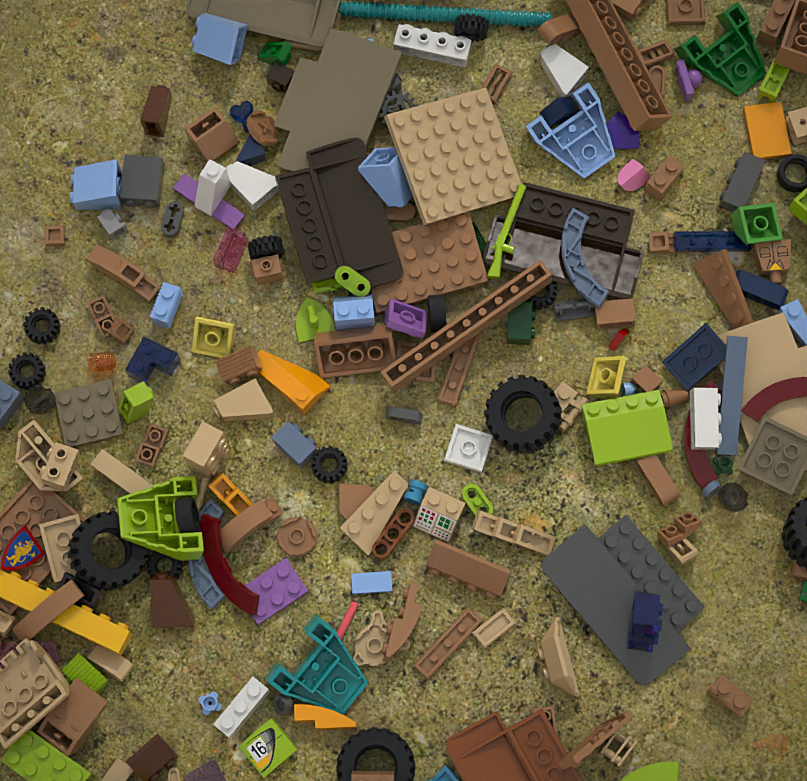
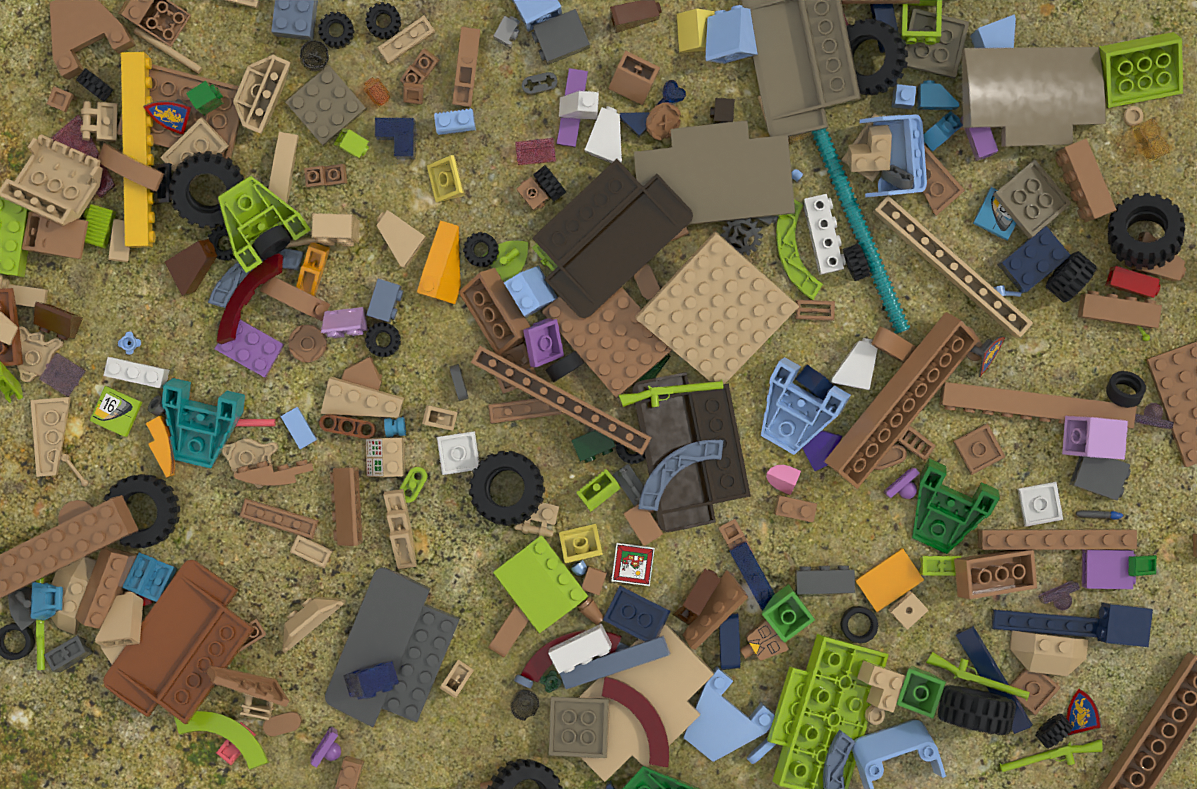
camera: 60 degrees right, 15 degrees up
tan brick [39,442,80,492] -> none
medium nougat brick [215,345,263,385] -> none
green slope [258,42,292,66] -> none
lime plate [335,265,371,297] -> none
light blue slope [358,147,413,207] -> none
red tile [609,328,630,351] -> none
medium nougat slope [657,511,702,547] -> none
none -> green brick [186,81,224,116]
none -> medium nougat tile [263,711,302,737]
none -> medium lavender tile [310,726,341,768]
none -> lavender slope [321,307,368,338]
none -> tan tile [377,15,435,64]
none -> tan slope [422,405,458,431]
none -> black tyre [463,232,499,268]
none -> lime brick [577,469,621,512]
none -> tile [612,543,655,586]
none -> reddish brown slope [672,568,721,625]
none -> light yellow slope [677,9,715,53]
none -> lime tile [776,199,823,300]

